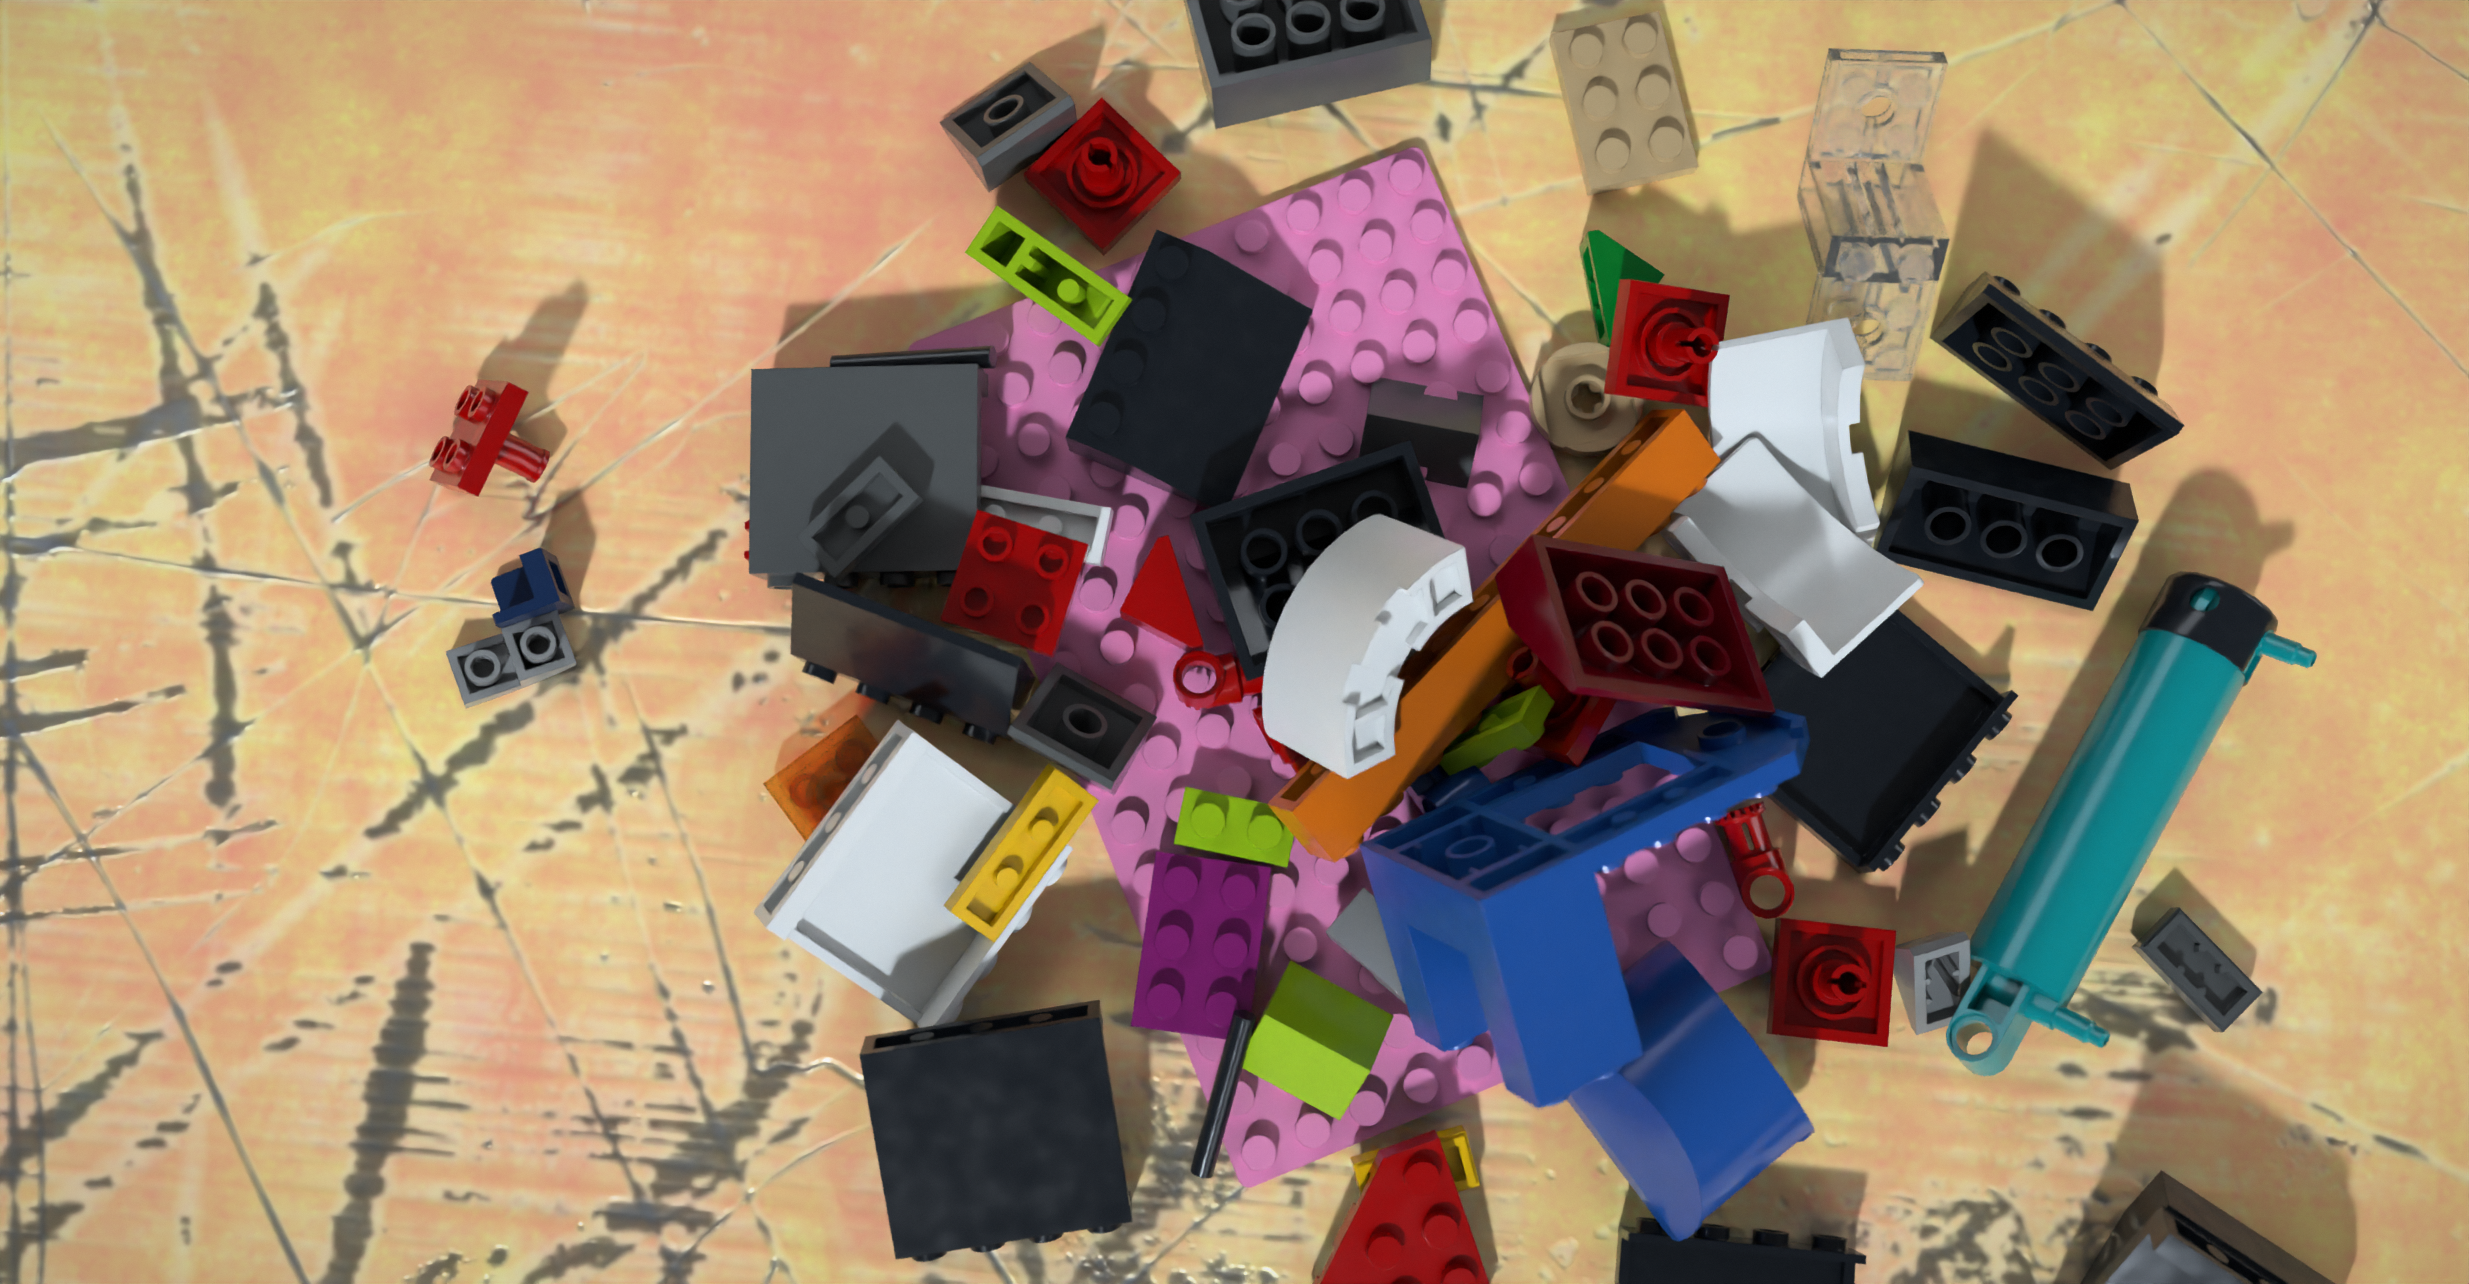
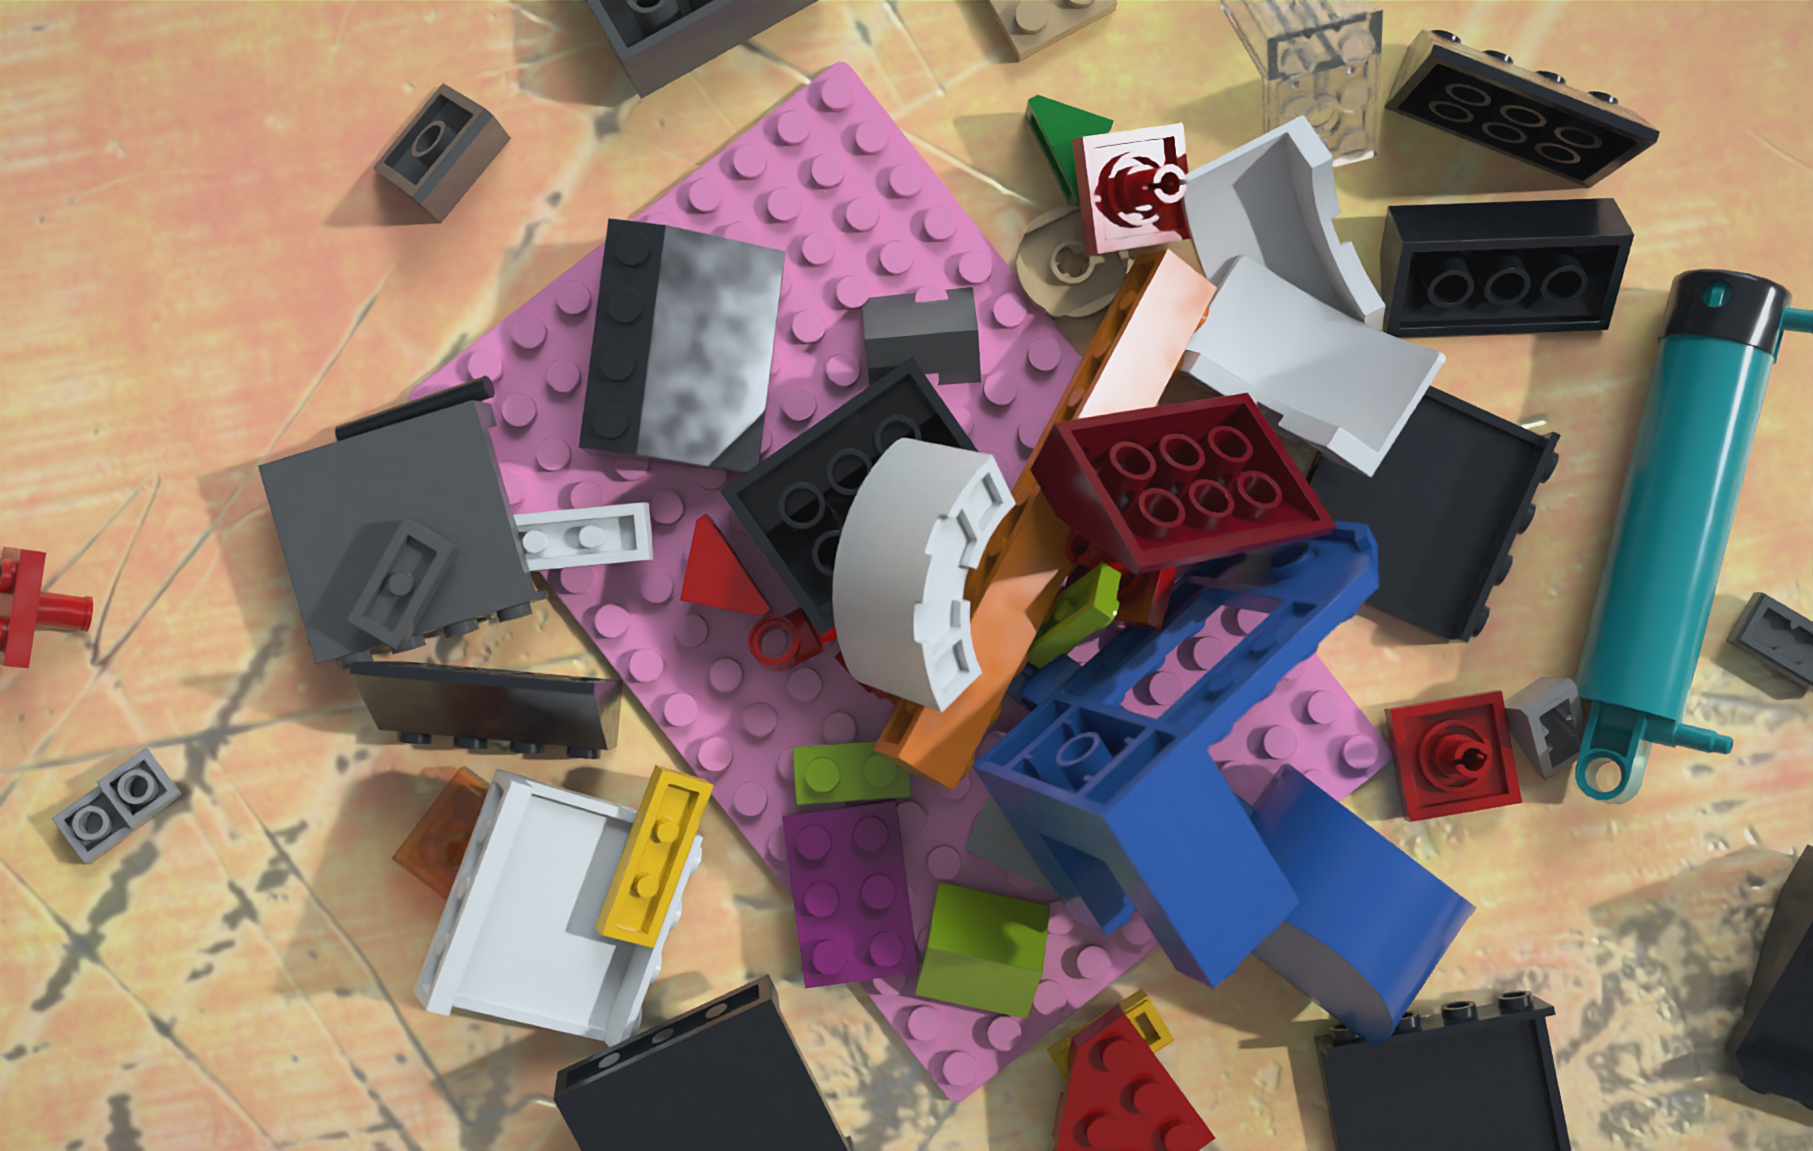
camera: 10 degrees left, 5 degrees up
dark blue panel [491,547,575,628] -> none
red plate [940,509,1090,658] -> none
lime slope [965,206,1132,347] -> none
dark grey slope [1007,662,1157,795] -> none
red plate [1023,97,1181,256] -> none
black bar [1190,1009,1256,1178] -> none
red connector [1715,801,1795,919] -> none

